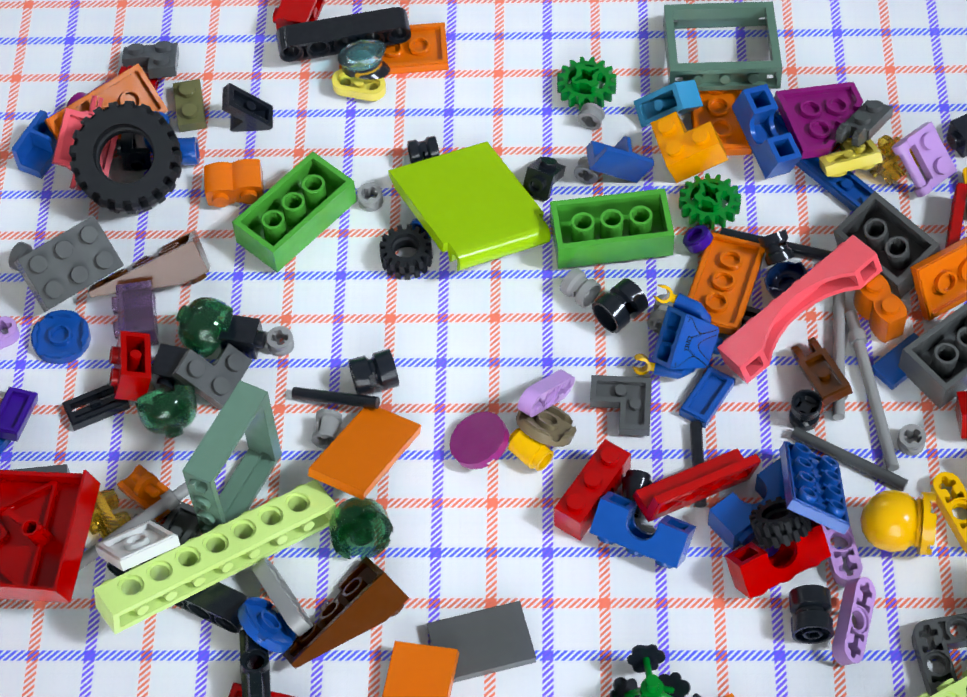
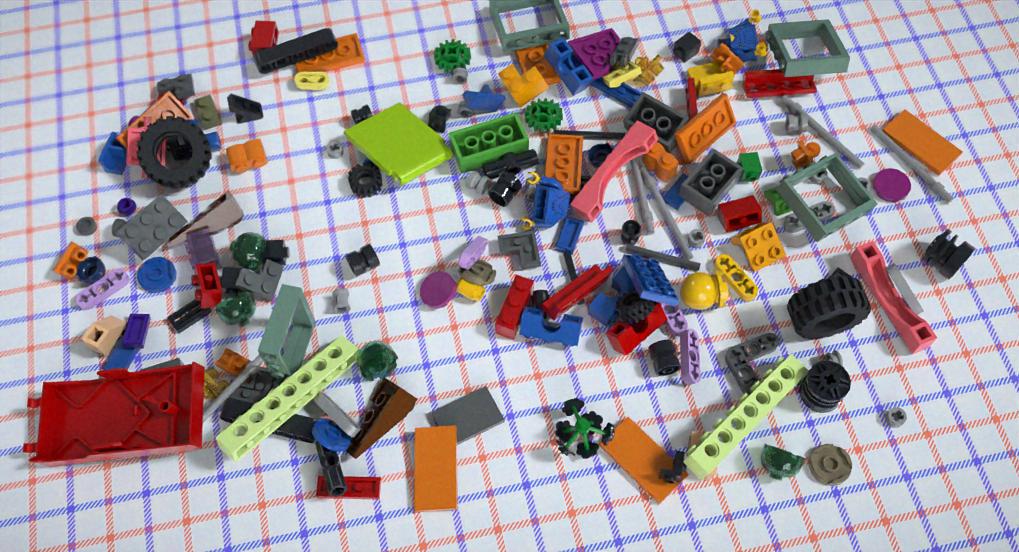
camera: 15 degrees left, 5 degrees up
white tile [95,520,181,571] -> none
bright green brick [232,151,357,272] -> none
light grey bush [266,326,294,356] -> none
black bar [292,387,380,409] -> none
orange tile [308,407,421,500] -> none
clear light blue piece [338,40,390,80] -> none
dark azure slope [633,80,703,128] -> none
dark purple tile [683,225,713,253] -> none
black wheel [758,229,795,266] -> none
reddish brown hinge [791,337,853,406] -> none
lavender plate [891,122,957,197] -> none
none -> dark purple plate [117,198,137,216]
none -> black piece [482,149,539,179]

